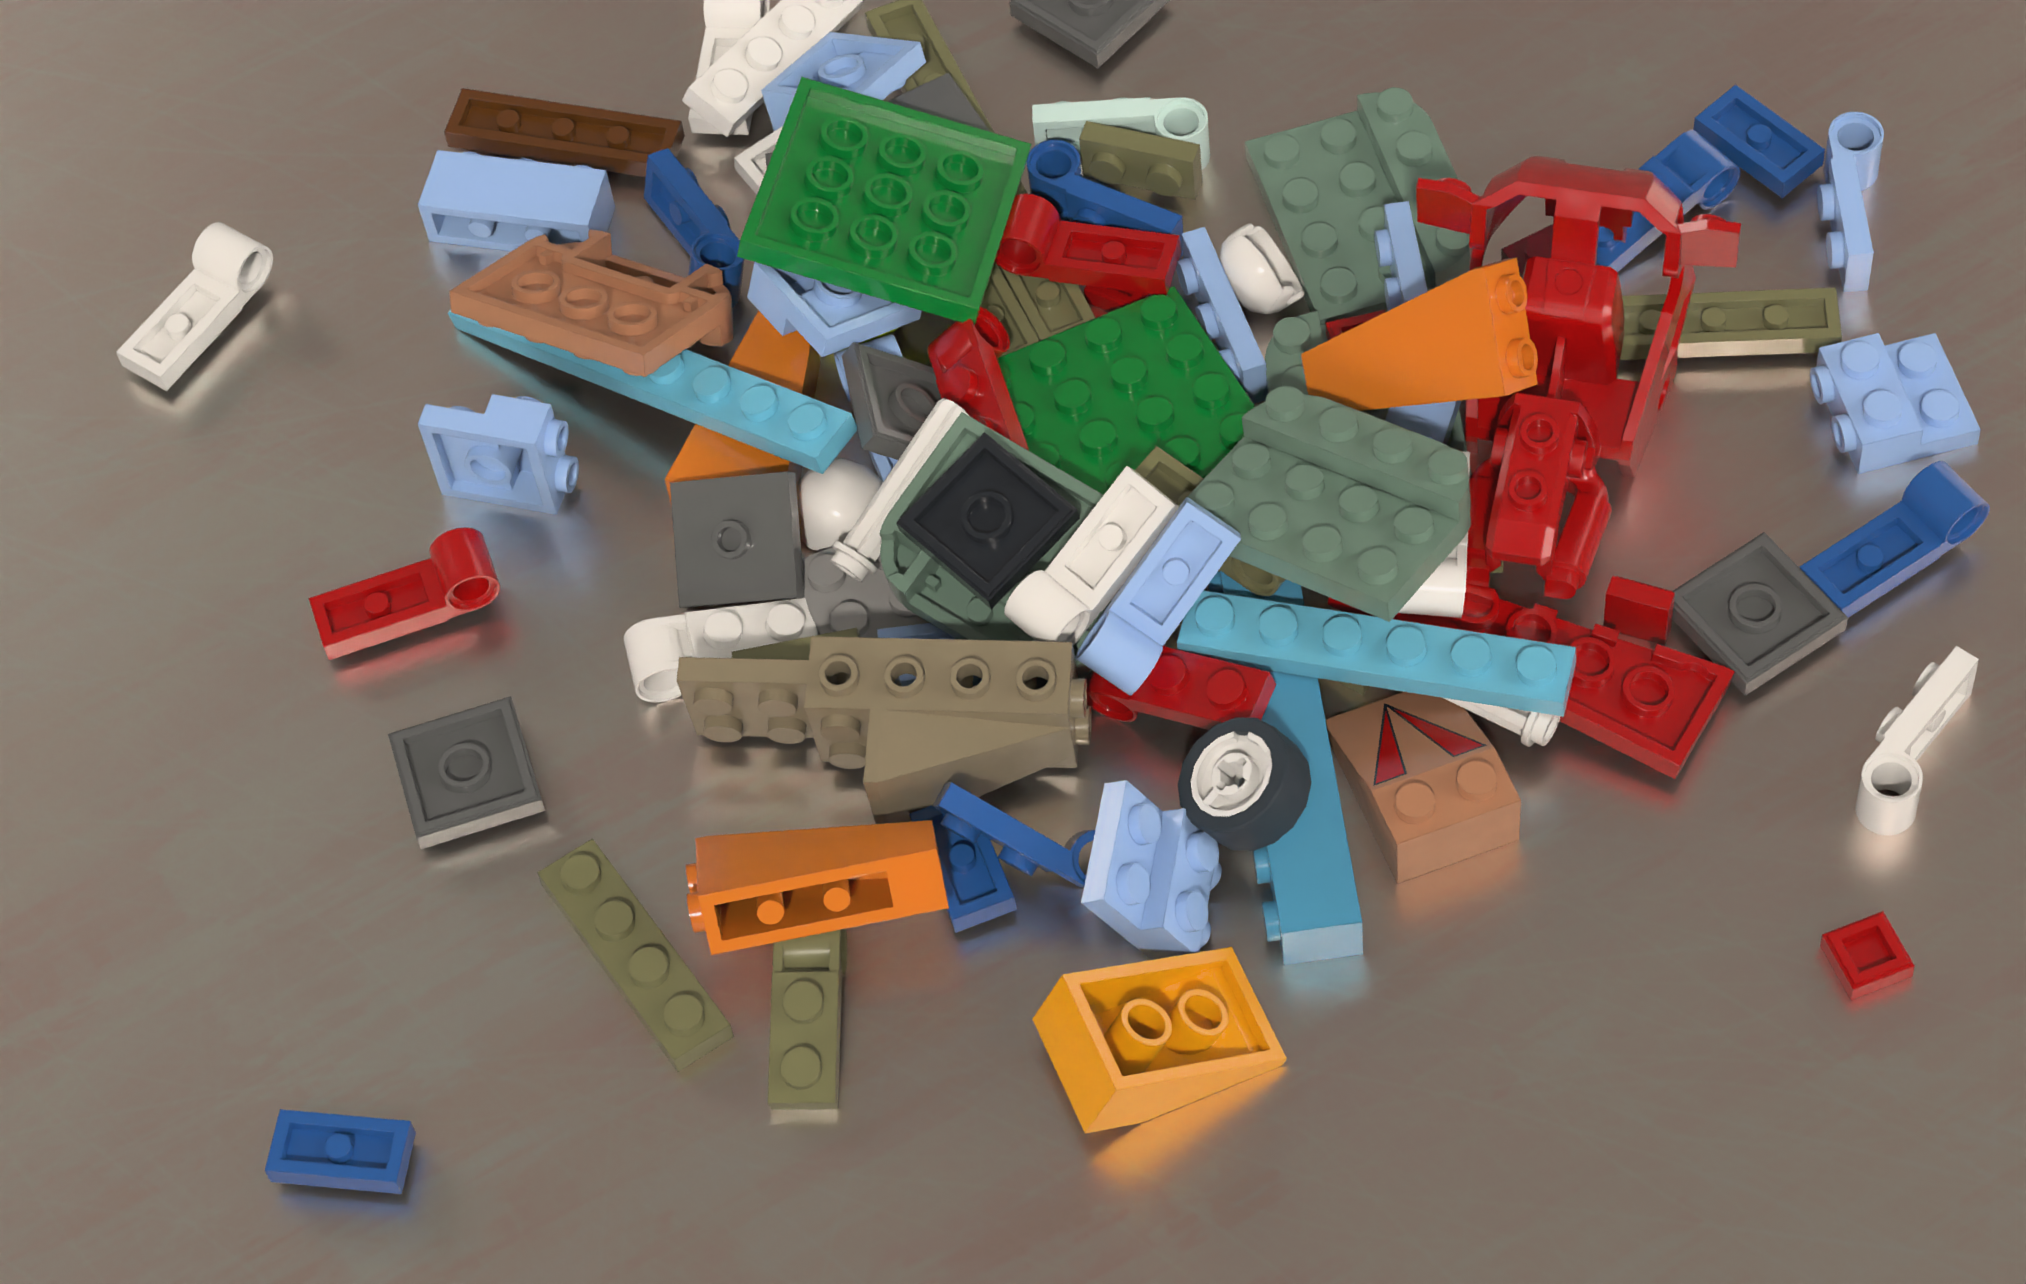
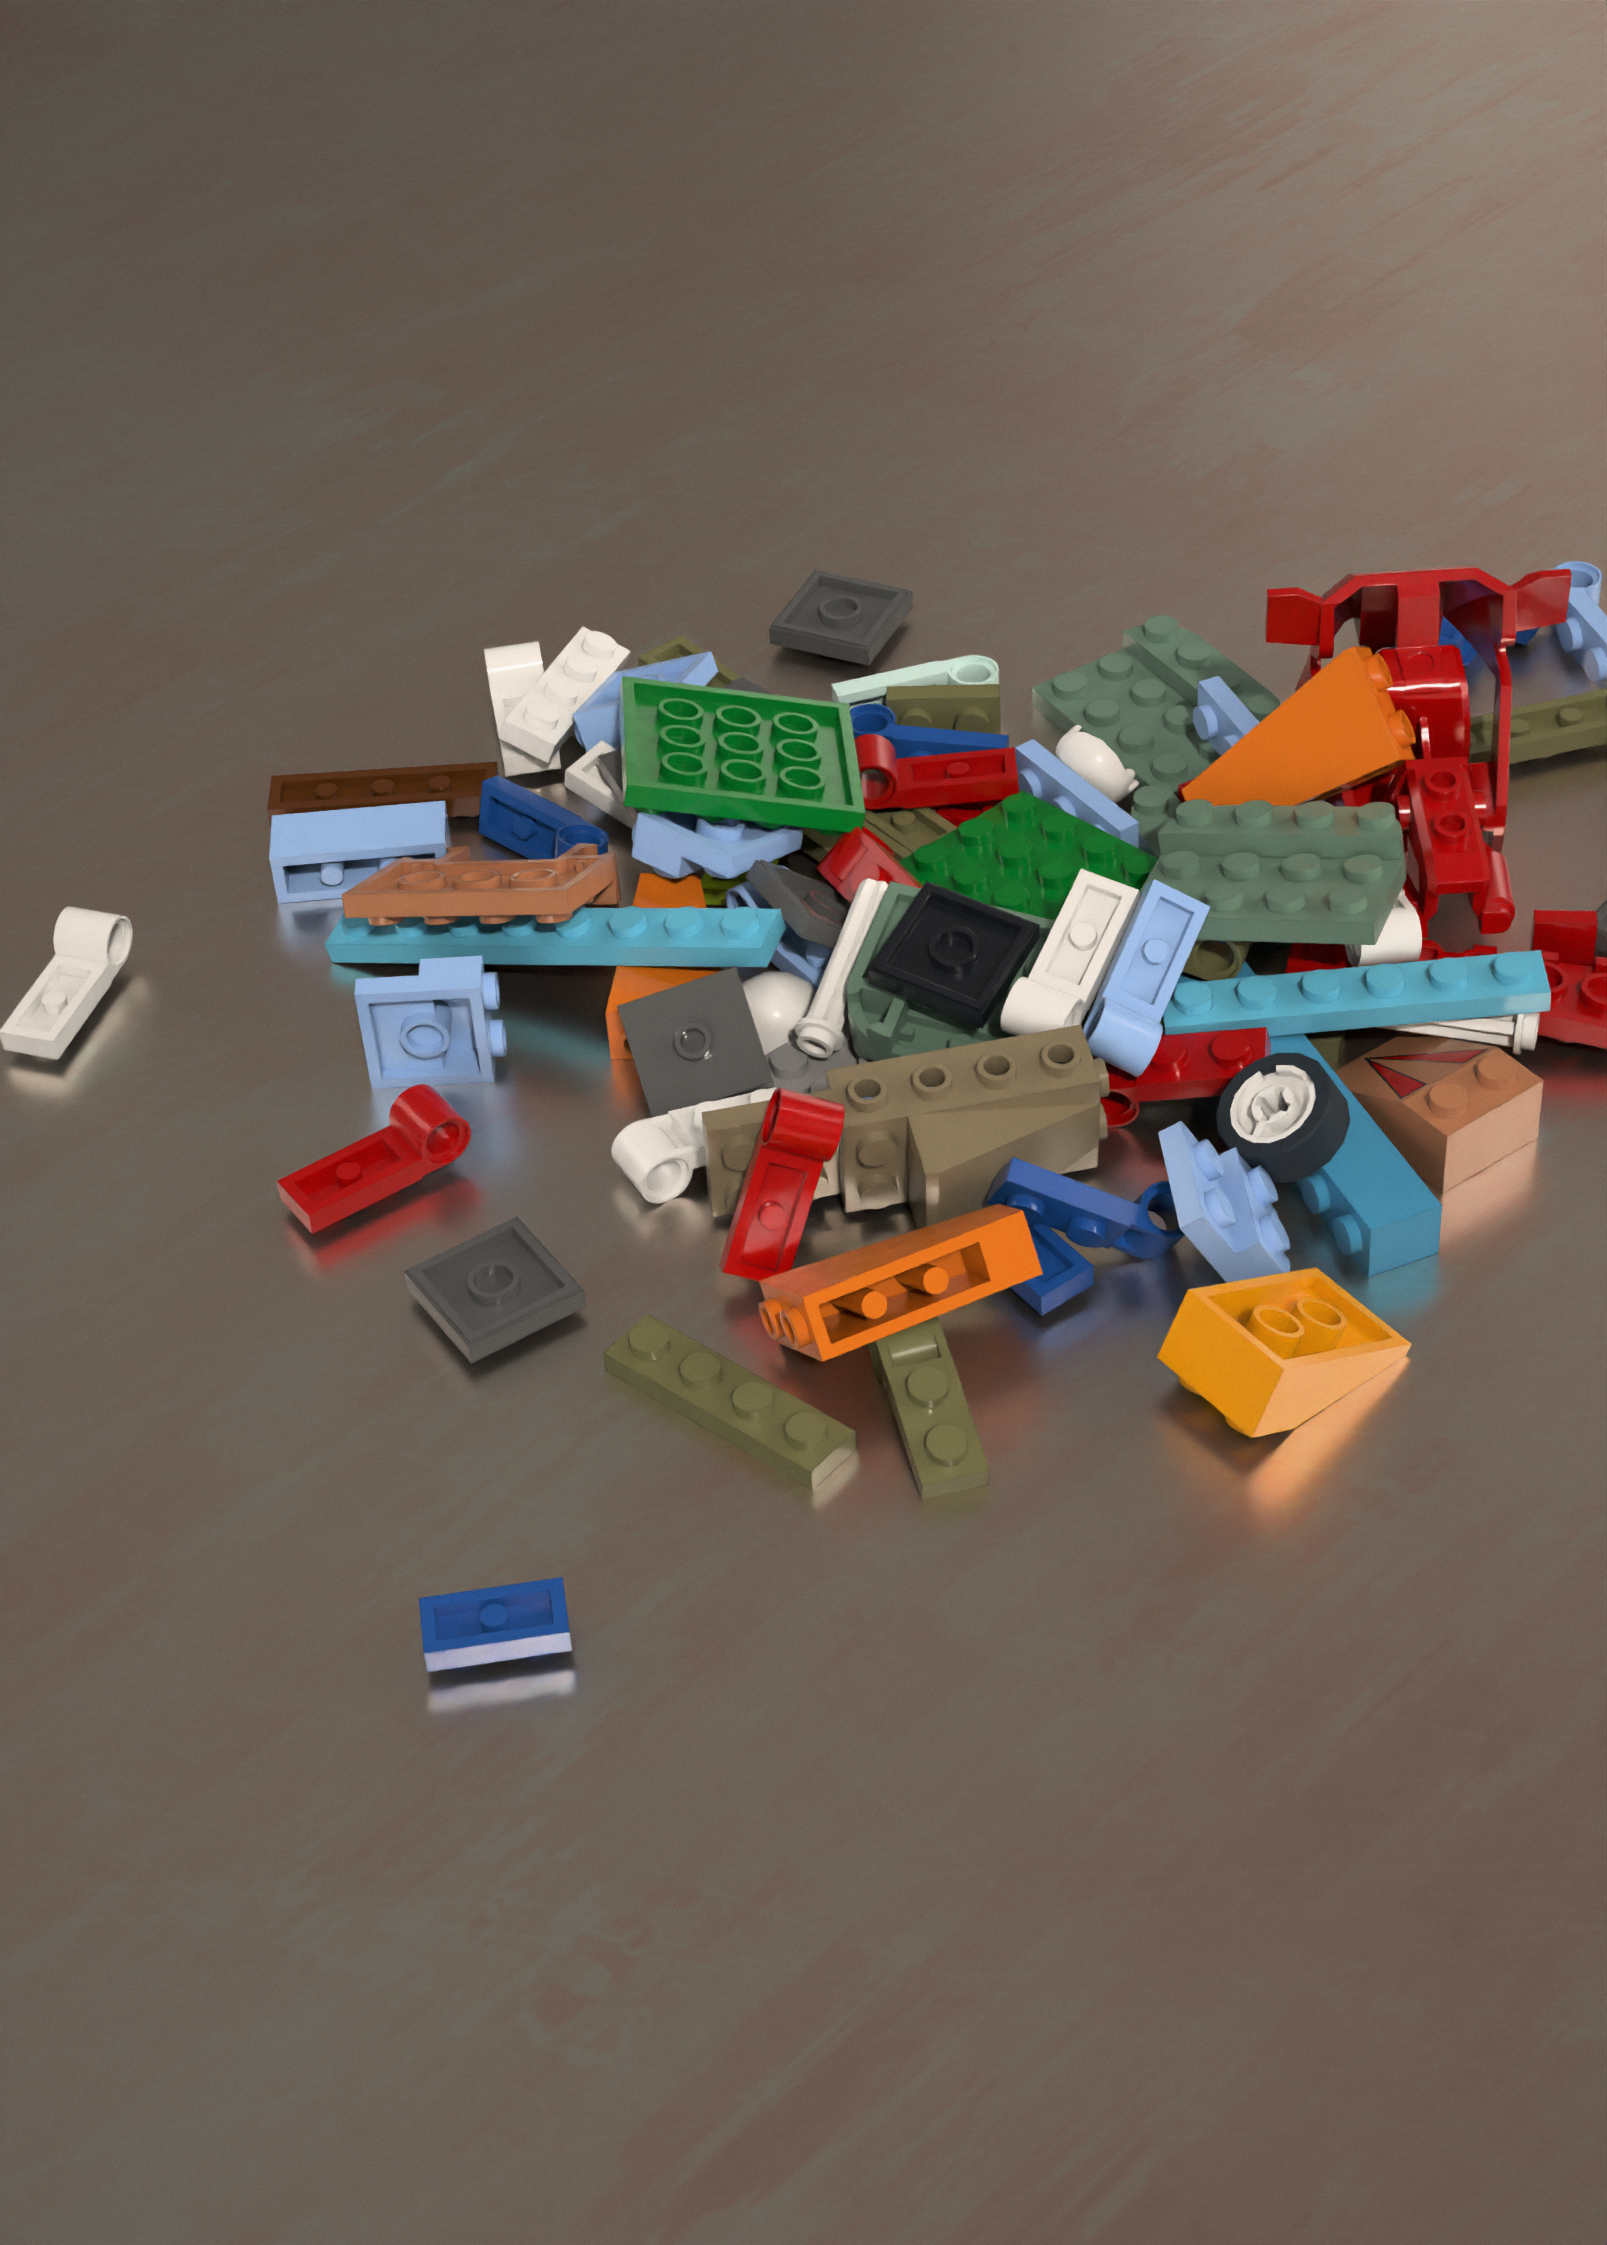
camera: 20 degrees left, 15 degrees down
none -> red plate [719,1087,845,1281]

